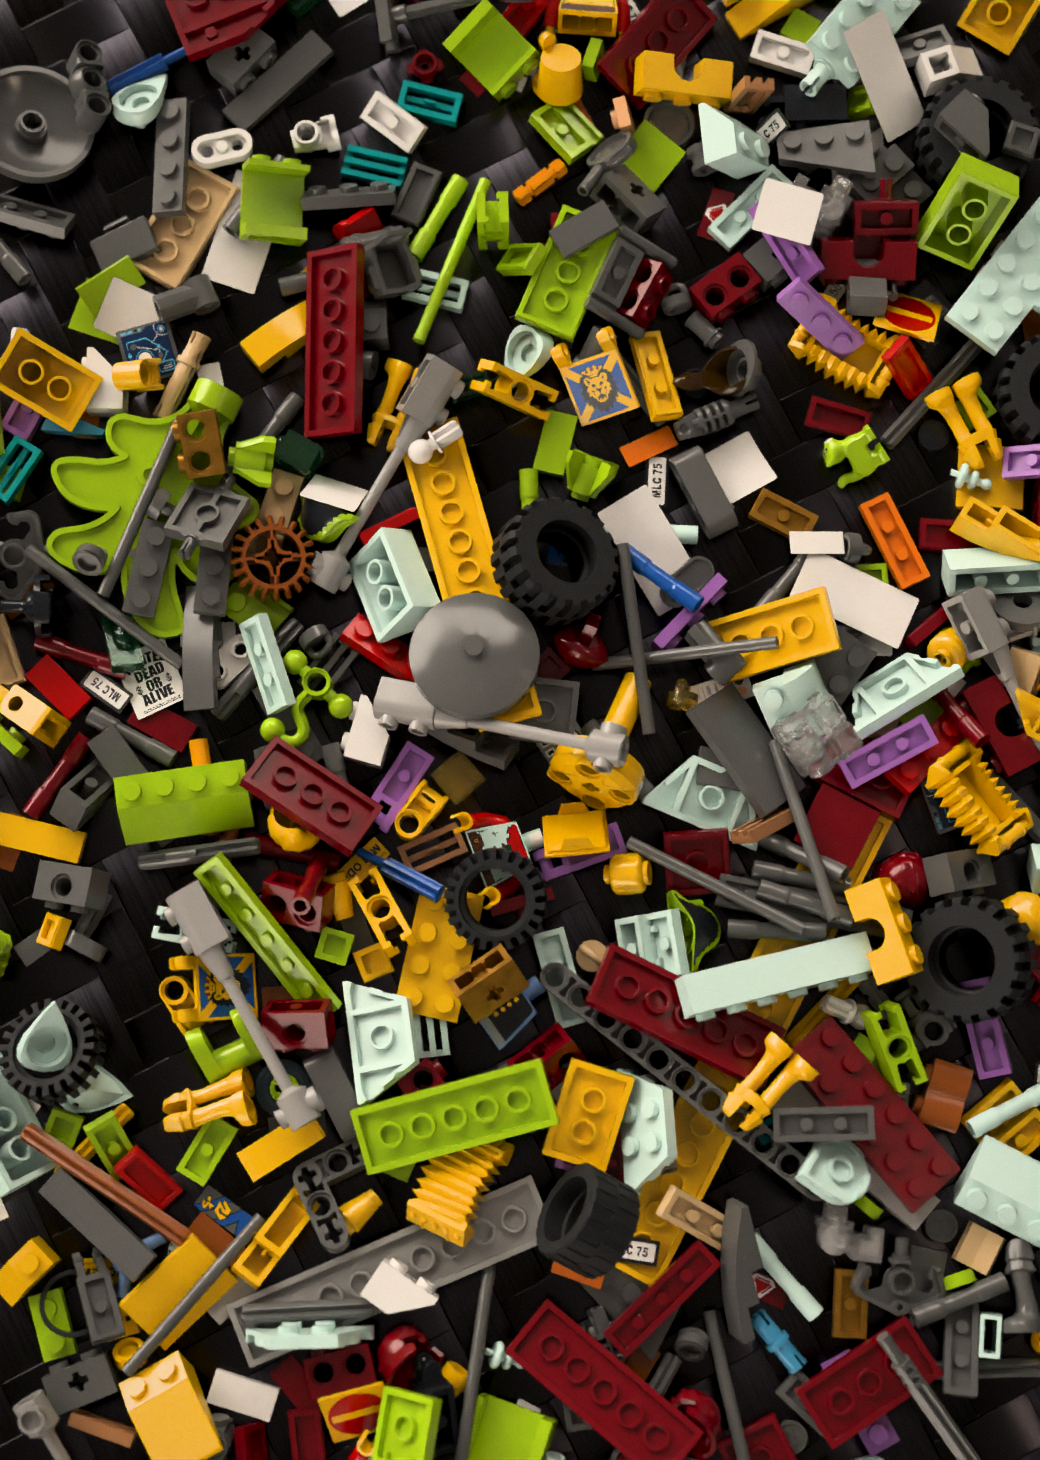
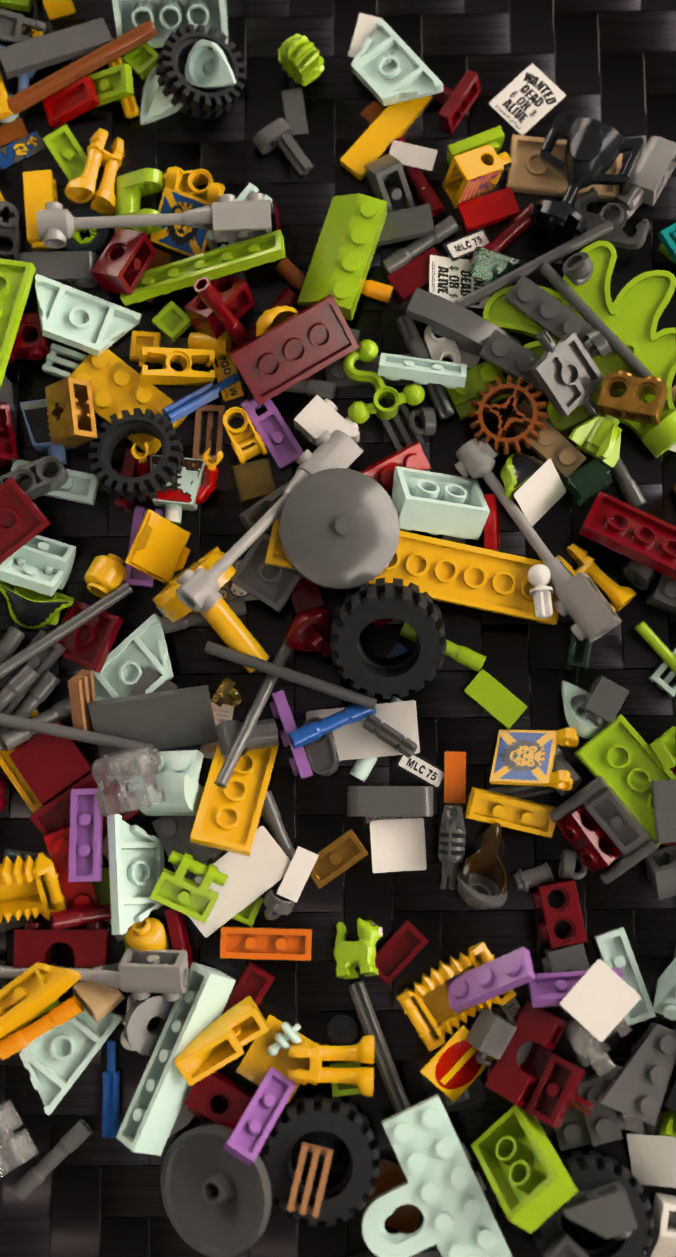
camera: 120 degrees right, 0 degrees up
dark grey brick [32,860,111,915] -> none
yellow tile [36,912,72,951] -> none
dark grey axle [137,837,261,870] -> none
yellow piece [469,358,559,421] -> none
lime brick [565,448,619,502] -> none
tan tile [576,940,606,972] -> none
dark red sticker [697,187,735,241] -> none
red tile [881,335,934,401] -> none
none -> lime plate [150,850,228,924]
none -> dark grey axle [363,714,418,758]
none -> white sticker [389,140,438,171]
none -> dark grey slope [581,676,630,725]

